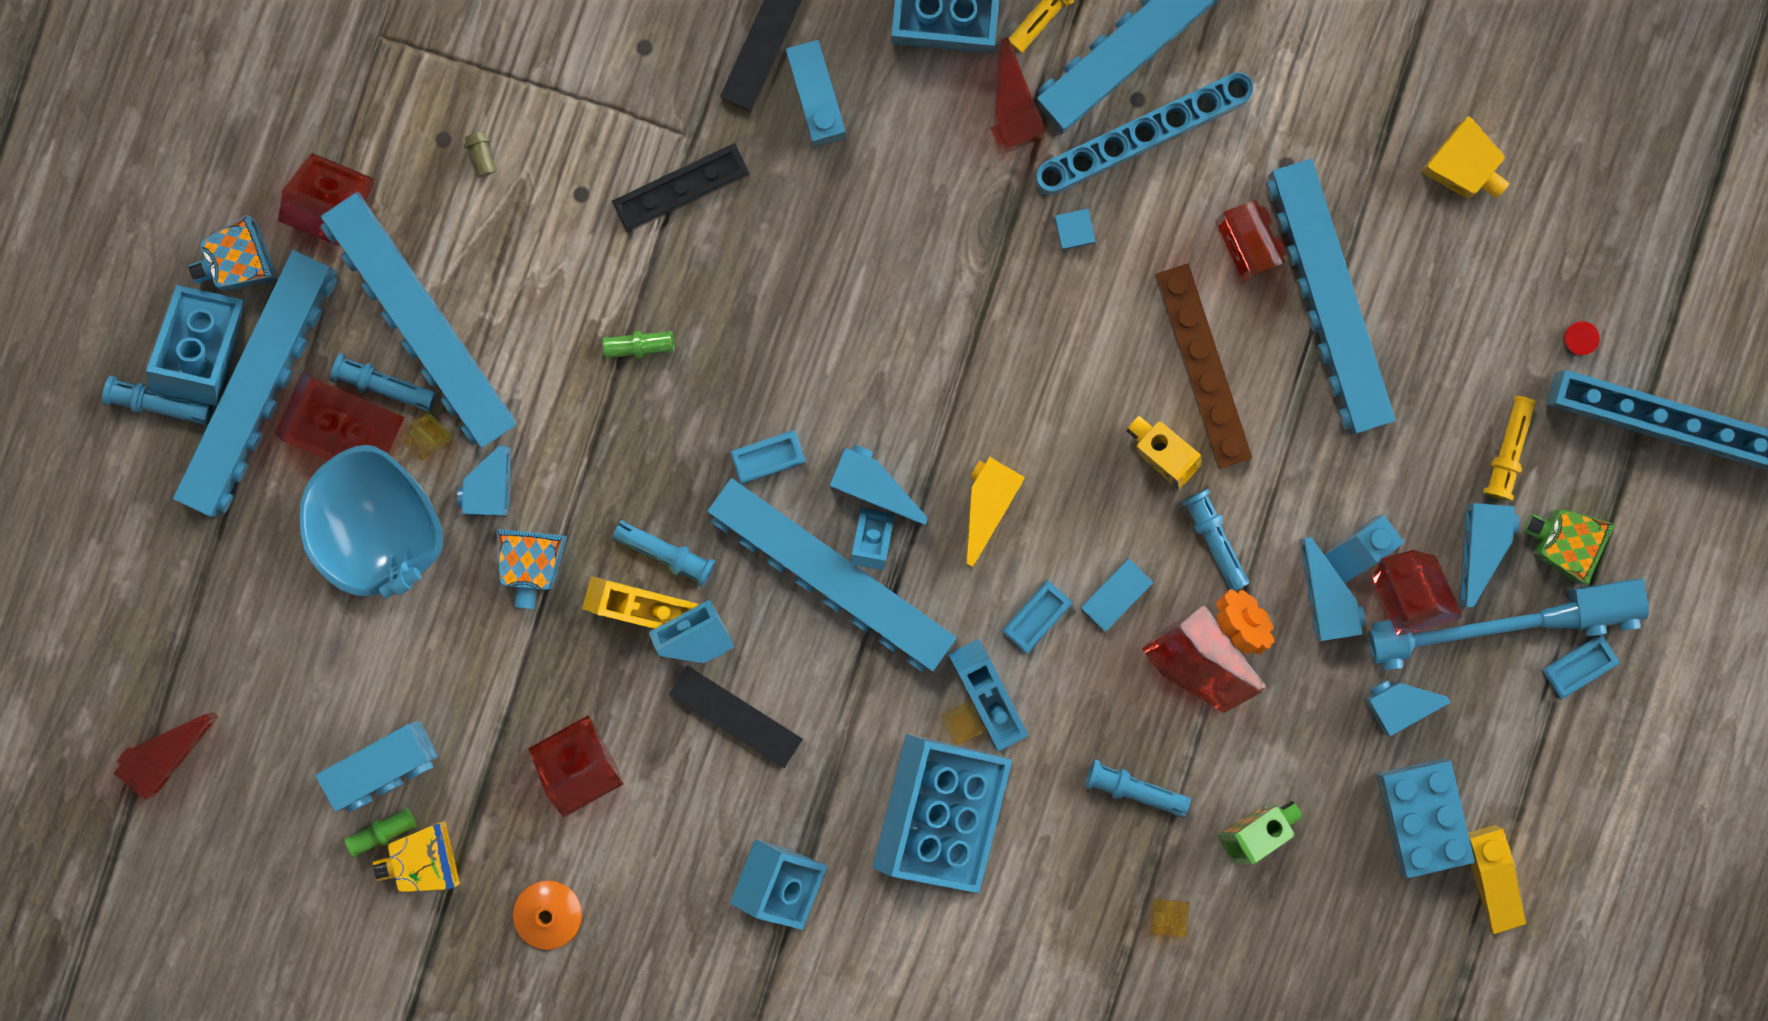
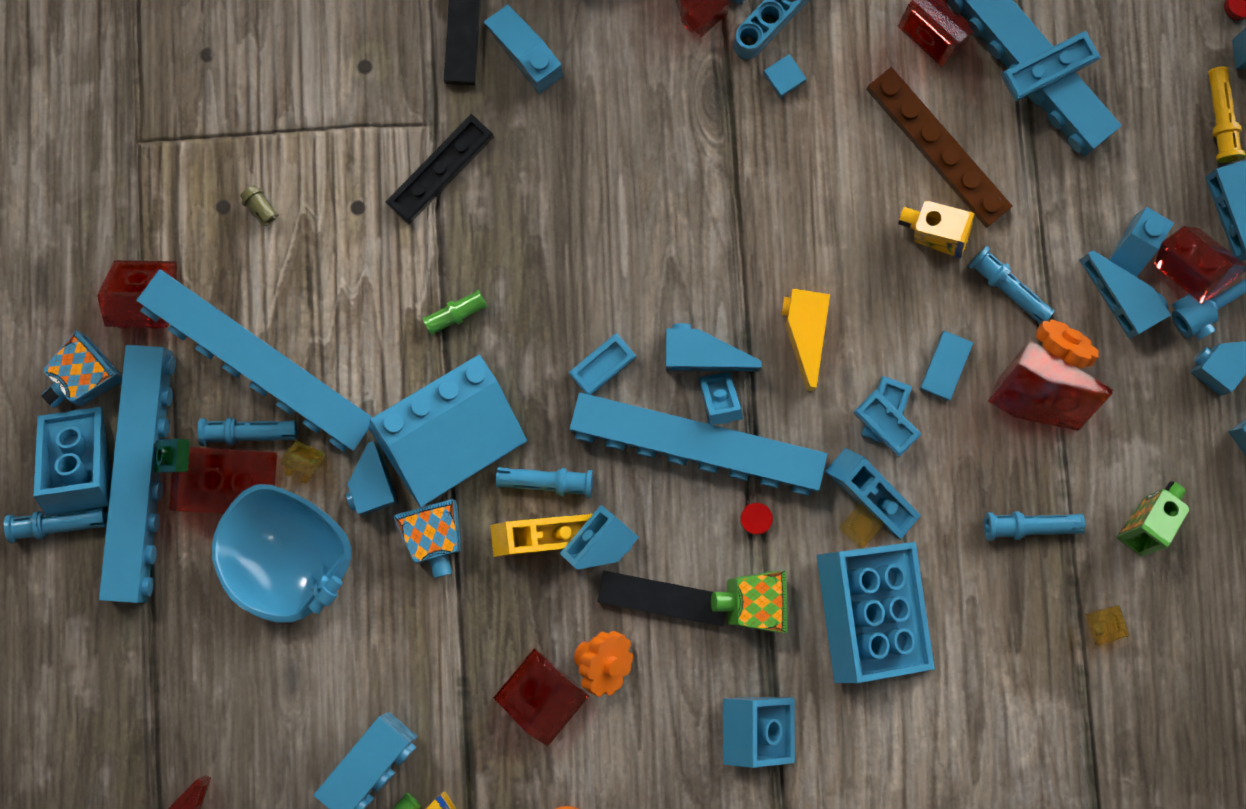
camera: 20 degrees left, 5 degrees down
none -> dark green plate [155,438,190,473]
none -> dark azure slope [368,354,527,508]
none -> orange plant [574,631,633,697]
none -> bright green torso [711,571,787,633]
none -> red tile [740,503,773,535]
none -> dark azure plate [853,389,922,457]
none -> dark azure tile [1001,30,1101,102]

